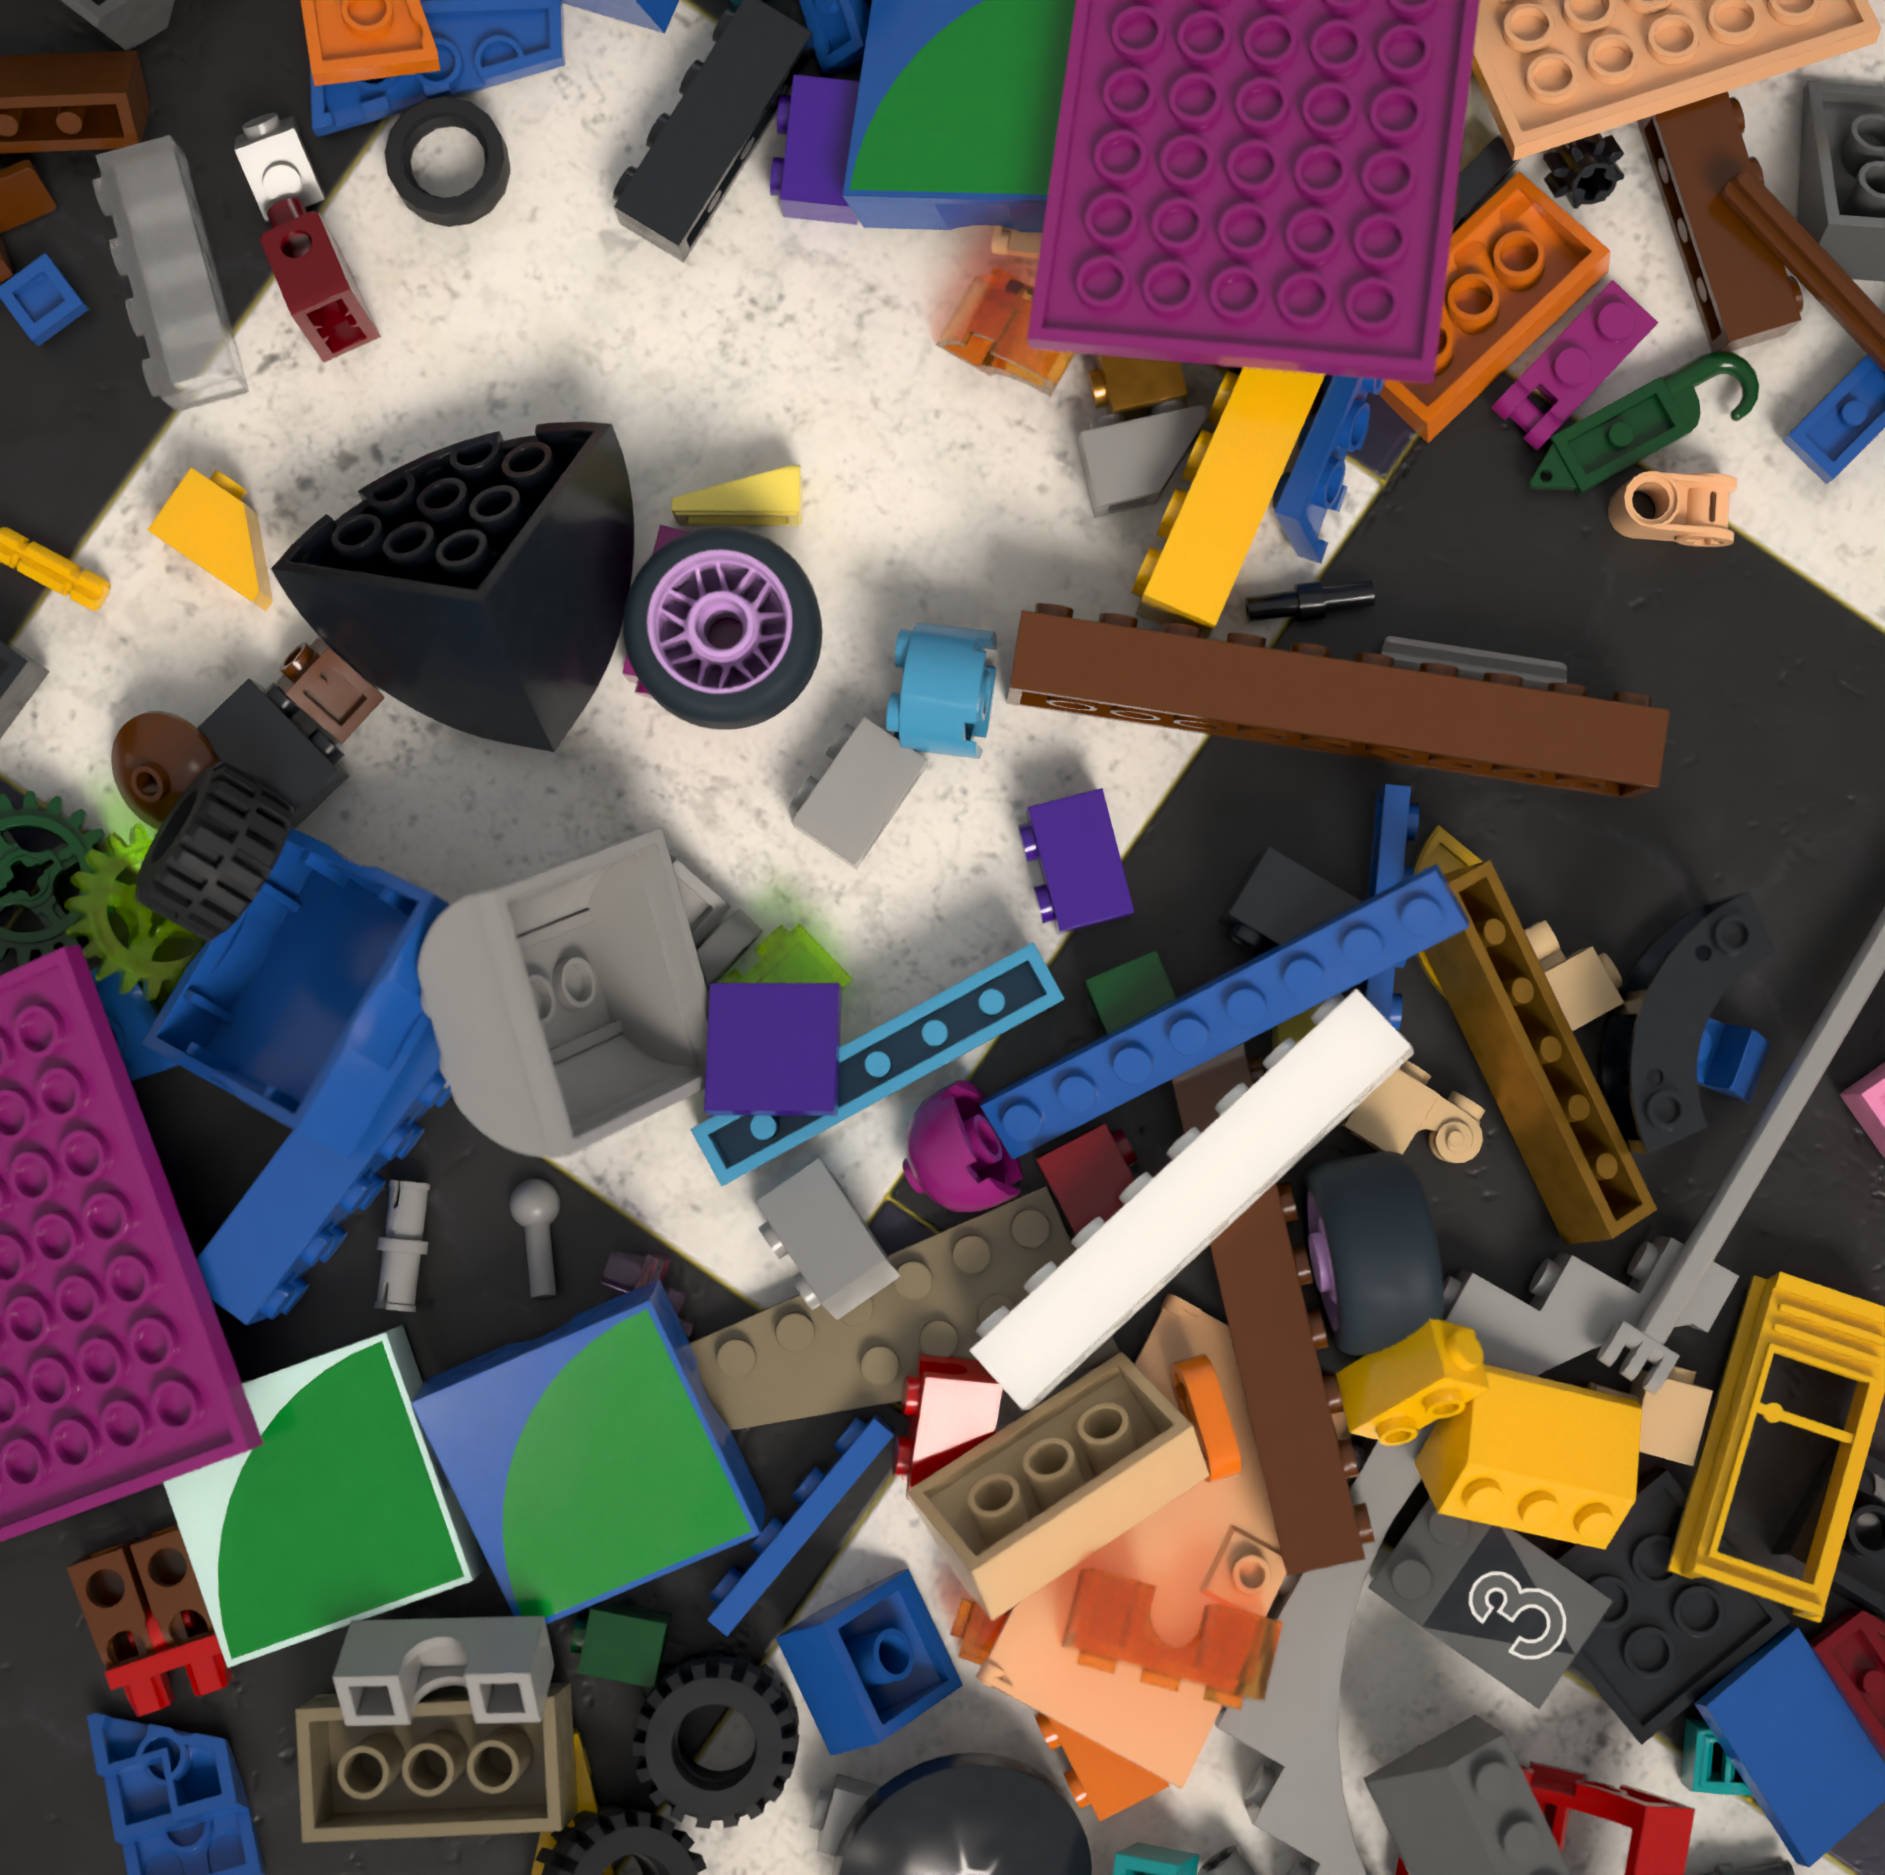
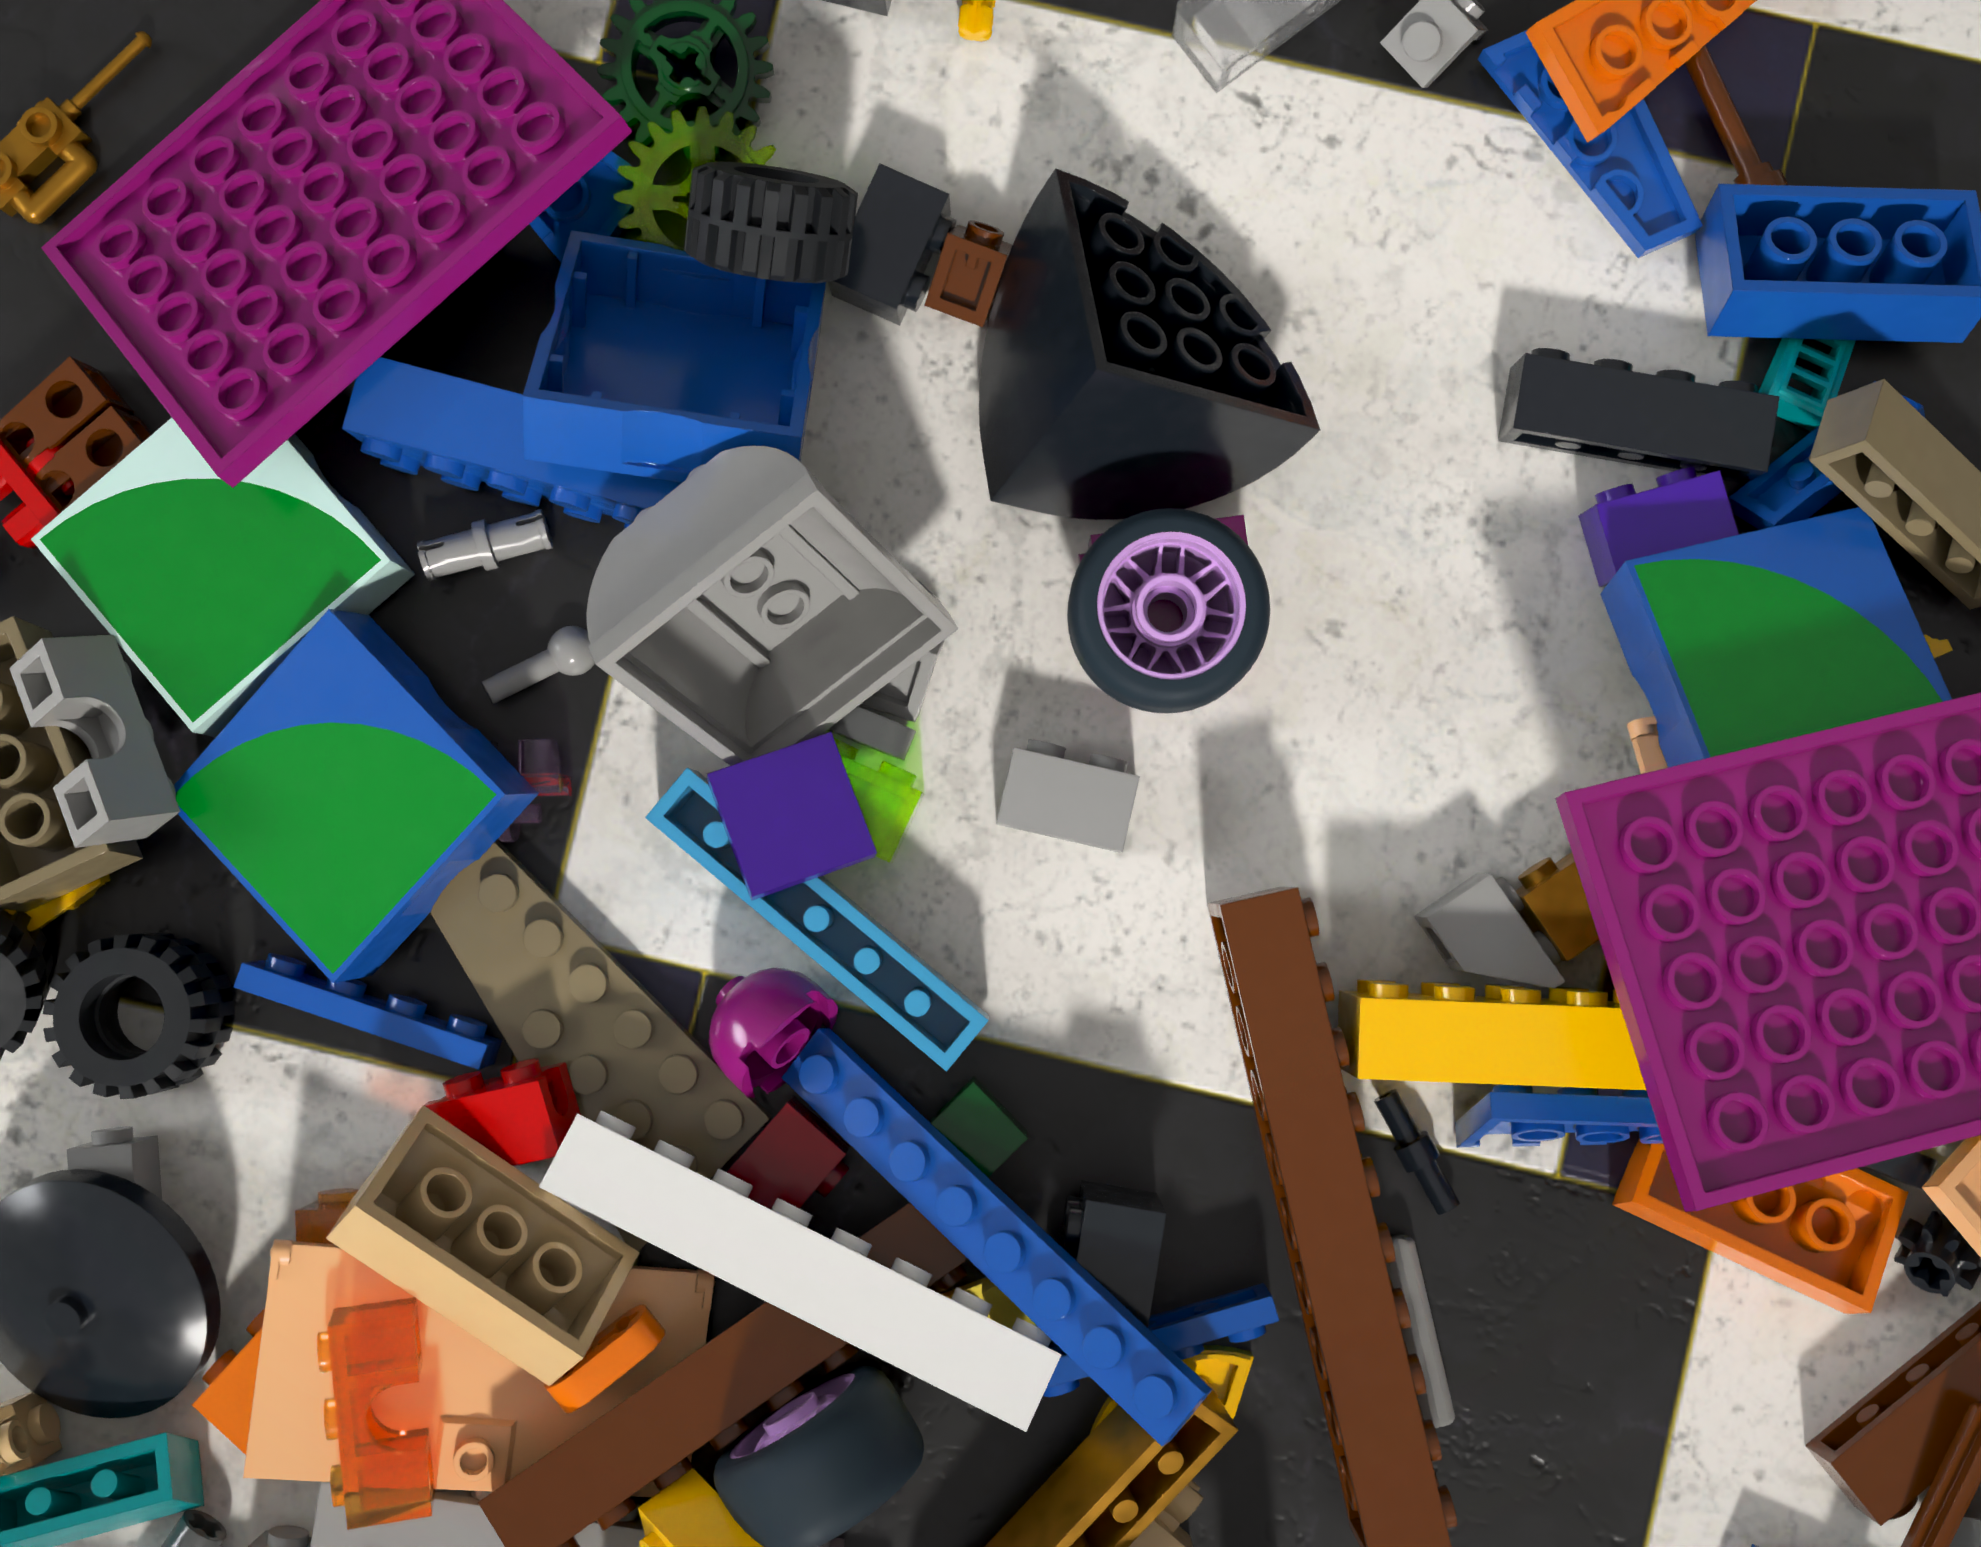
camera: 75 degrees right, 0 degrees up
reddish brown dish [111,711,219,830] -> none
yellow slope [147,467,273,611] -> none
dark red torso [260,198,381,363] -> none
black tyre [384,96,511,227] -> none
dark green brick [570,1600,672,1688] -> none
light yellow slope [671,465,803,526] -> none
light grey brick [756,1158,900,1320] -> none
blue slope [775,1569,963,1756] -> none
dark azure brick [886,622,997,759] -> none
clear orange brick [936,268,1075,397] -> none
dark purple brick [1018,788,1135,935] -> none
tan brick [1337,1061,1485,1163] -> none
magenta plate [1491,280,1659,451] -> none
dark green plate [1527,351,1759,496] -> none
light nougat piece [1607,471,1737,547] -> none

